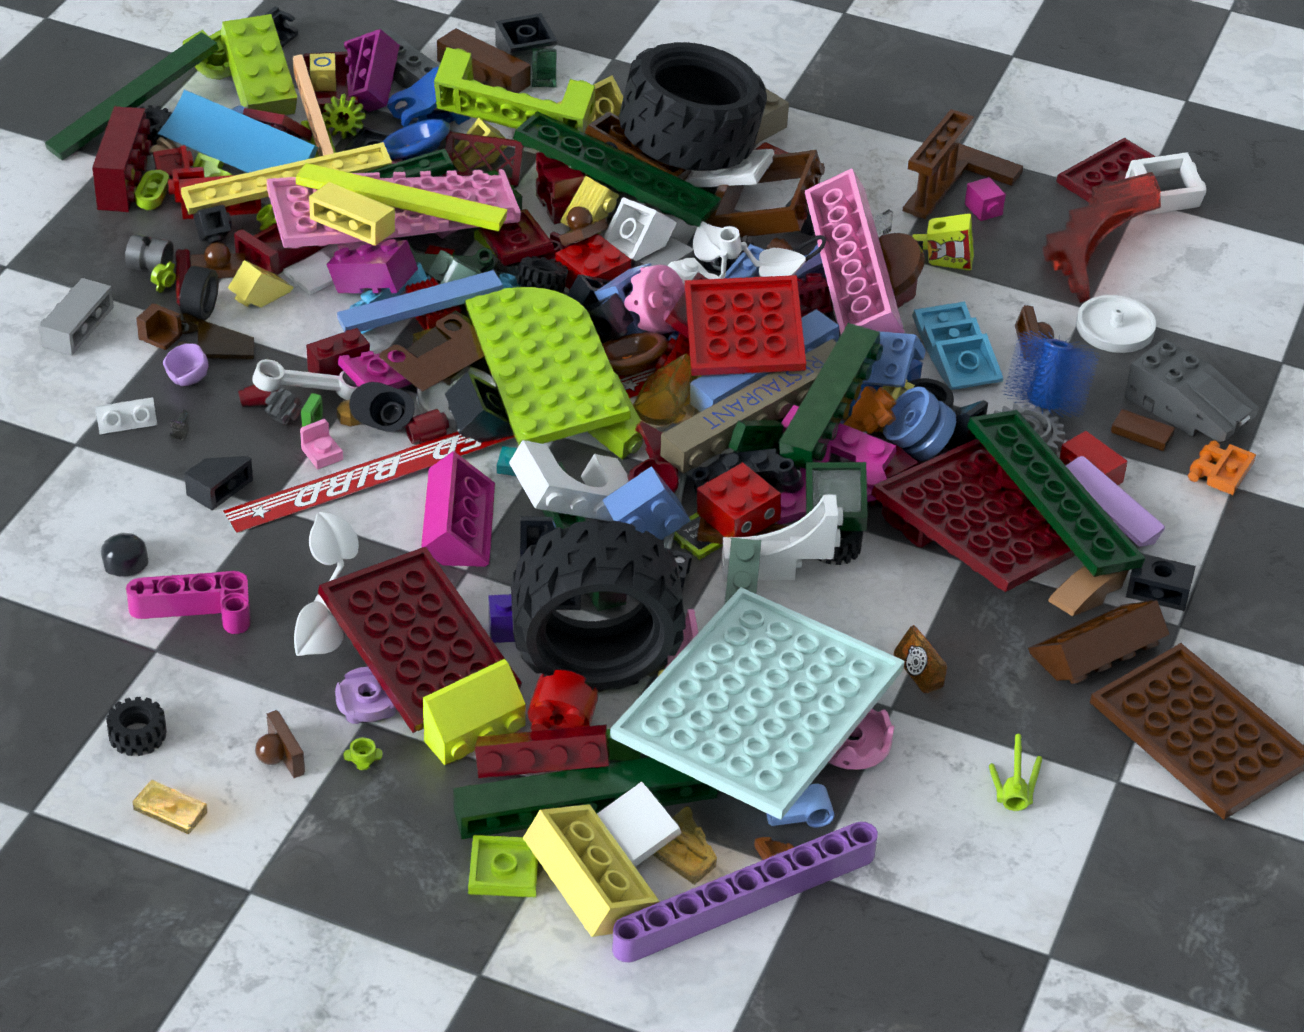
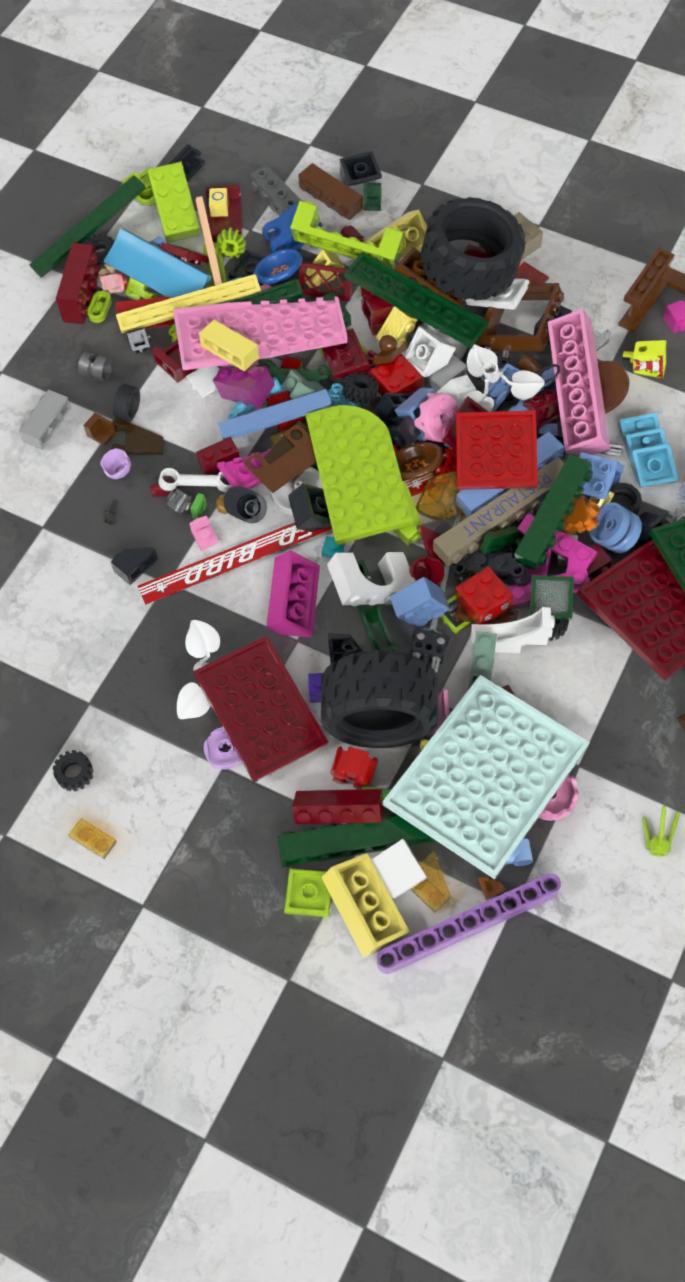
camera: 10 degrees right, 20 degrees up
white hinge [95,397,157,434] -> none
black hair [101,533,148,577] -> none
dark pink beam [126,571,251,634] -> none
lime plate [151,262,176,293] -> none
red bracket [168,167,205,203] -> none
dark red axle [175,248,191,306] -> none
reddish brown tile [191,242,246,278] -> none
light yellow slope [228,260,294,308] -> none
reddish brown tile [255,710,305,778] -> none
neon yellow tile [296,163,508,231] -> none
magenta wedge [343,29,400,112] -> none
lime plate [344,737,383,770] -> none
dark red brick [405,409,450,444] -> none
neon yellow slope [423,659,526,765] -> none
clear orange slope [893,625,947,693] -> none

